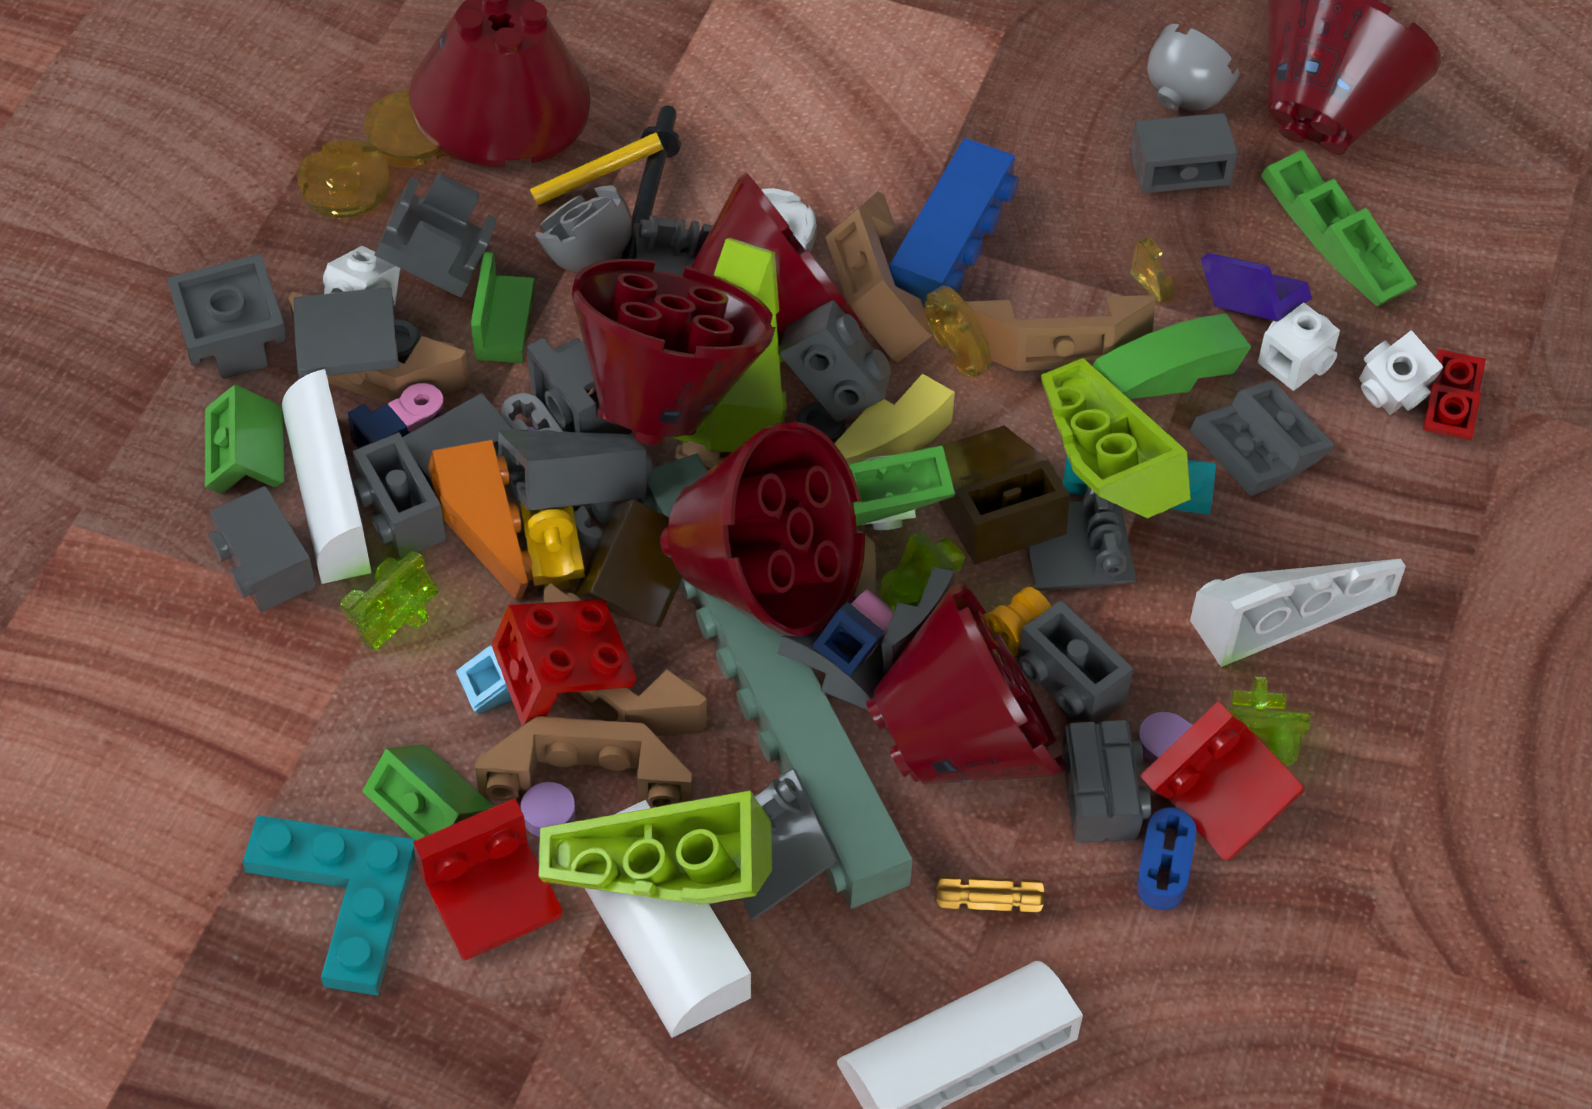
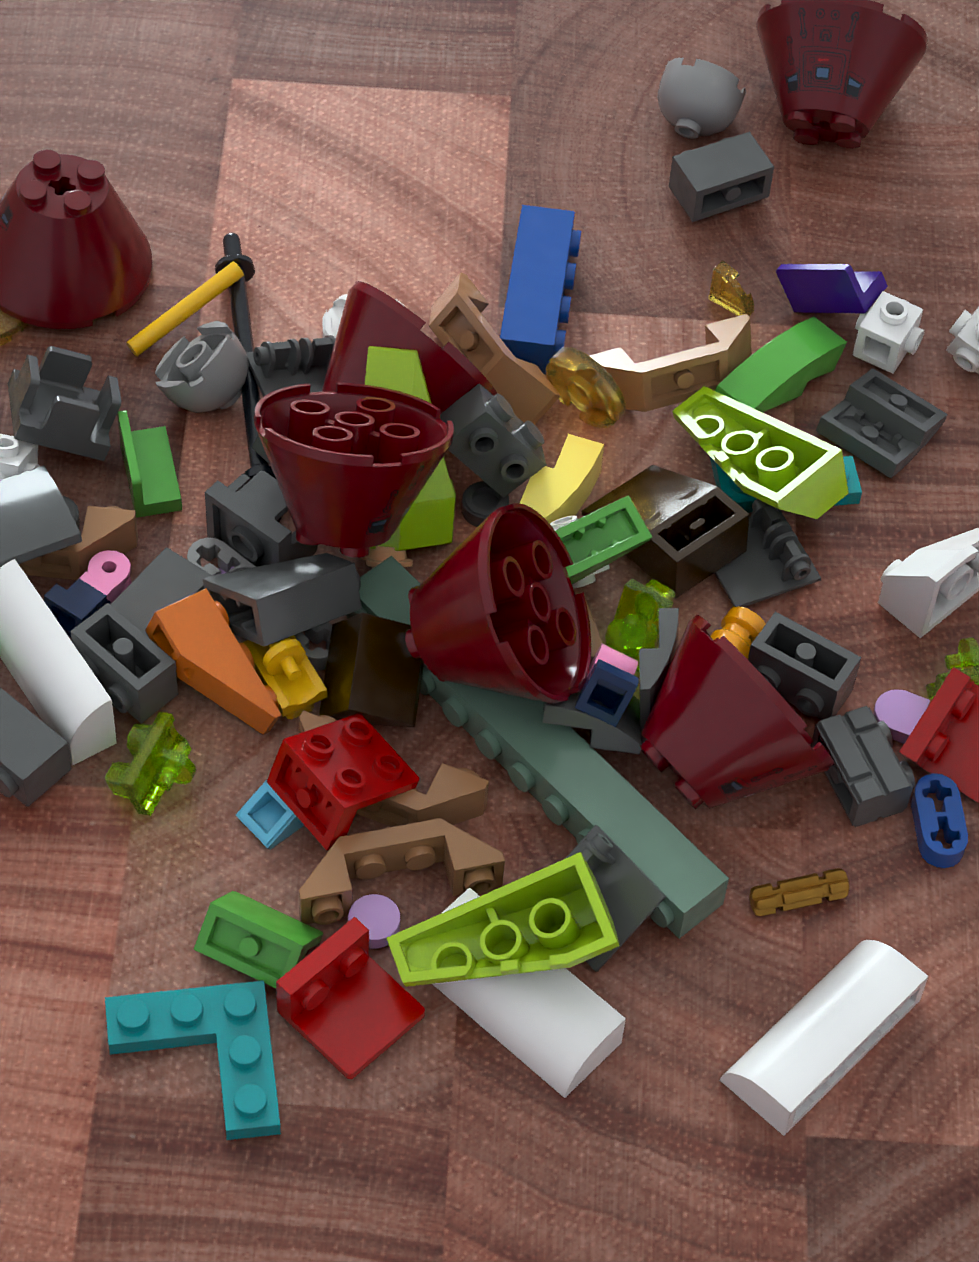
camera: 20 degrees left, 0 degrees up
bright green slope [1261,149,1417,307] -> none

